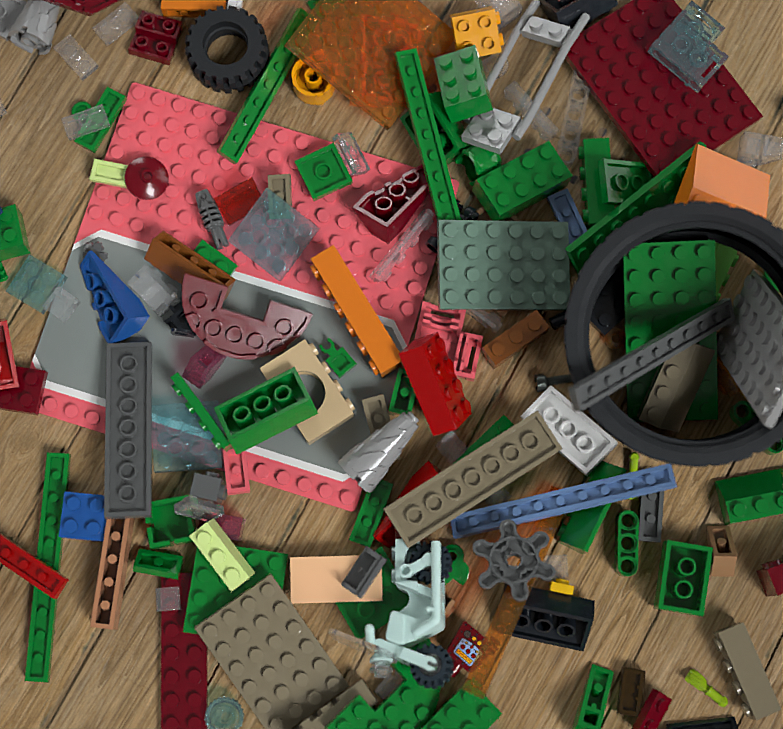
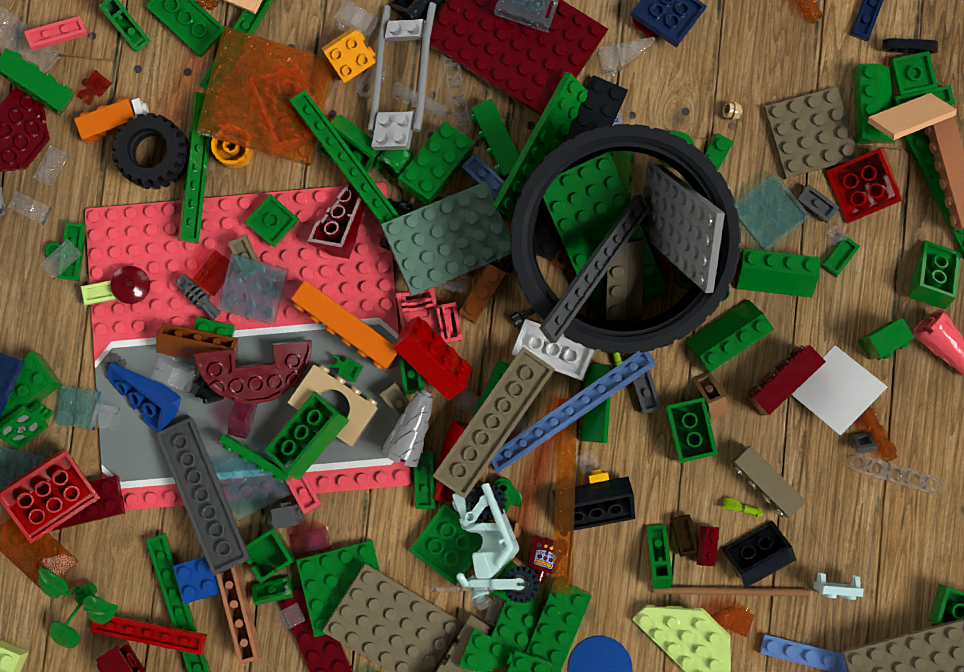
camera: 20 degrees left, 5 degrees up
dark red slope [128,10,183,66] -> none
clear plate [174,496,224,522] -> none
yellowish green brick [190,518,255,592] -> none
light nougat tile [290,555,383,604] -> none
clear plate [332,132,370,176] -> none
dark grey hinge [341,546,387,599] -> none
clear plate [369,209,436,282] -> none
green brick [434,45,493,123] -> none
dark grey plate [472,519,556,602] -> none
green plate [598,158,654,205] -> none
green beam [614,510,639,577] -> none
orange slope [674,144,770,218] -> none

